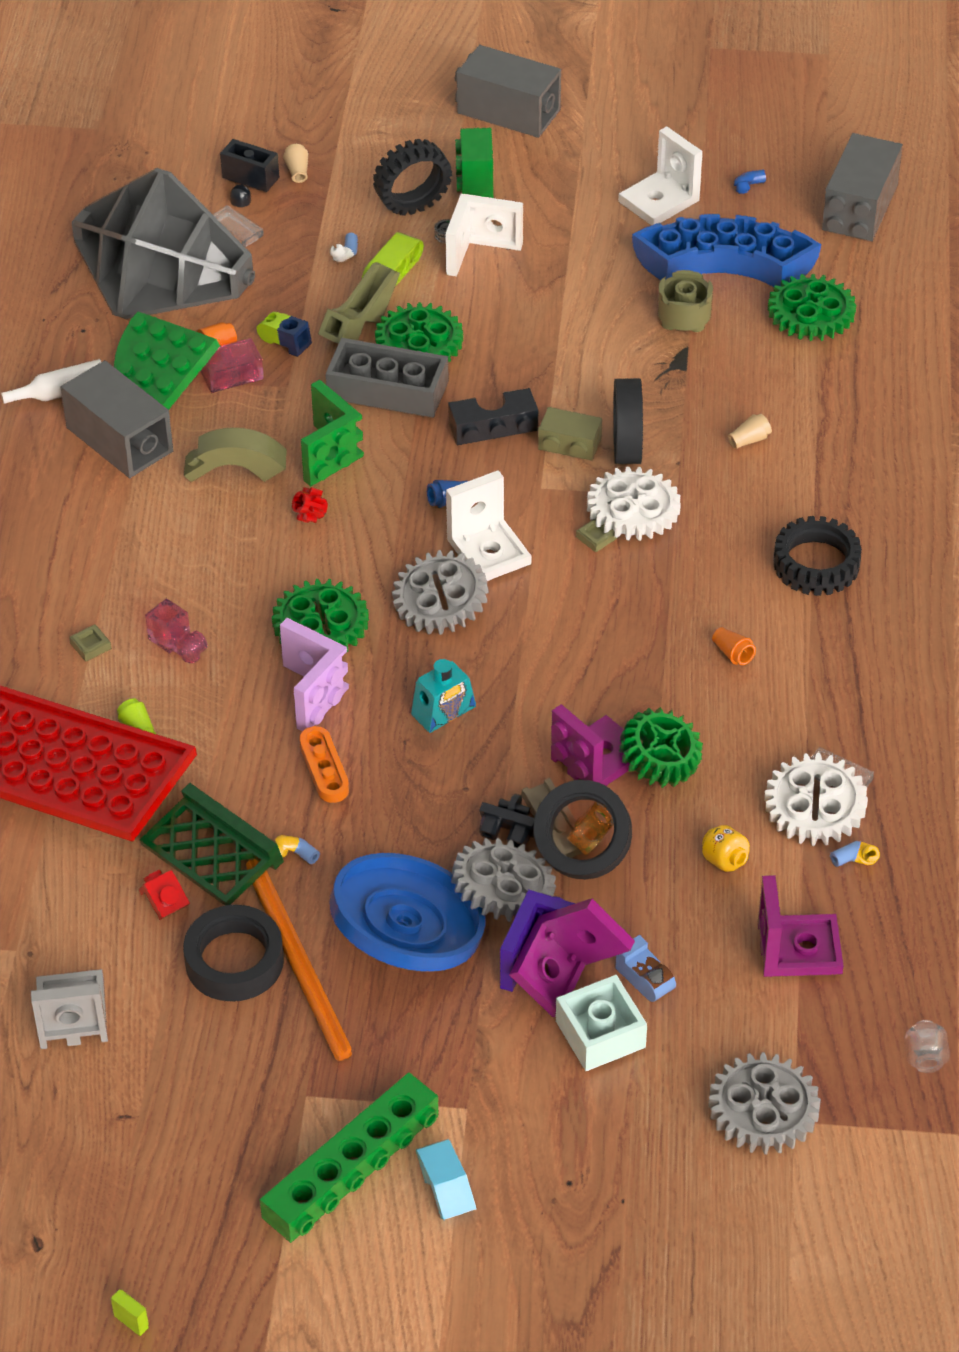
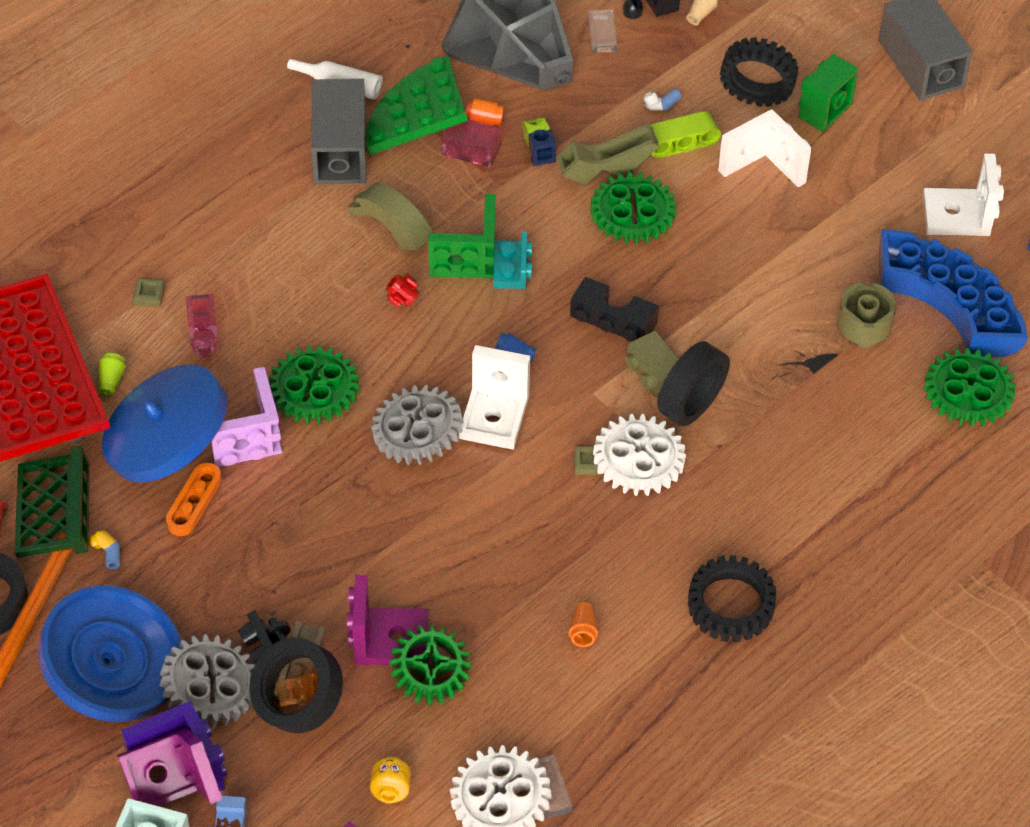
camera: 40 degrees right, 5 degrees up
dark grey brick [325,338,449,418] -> none
teal torso [411,659,476,733] -> none
tan cone [728,413,772,449] -> none
none -> blue container [102,365,227,482]
none -> teal bracket [493,231,532,289]

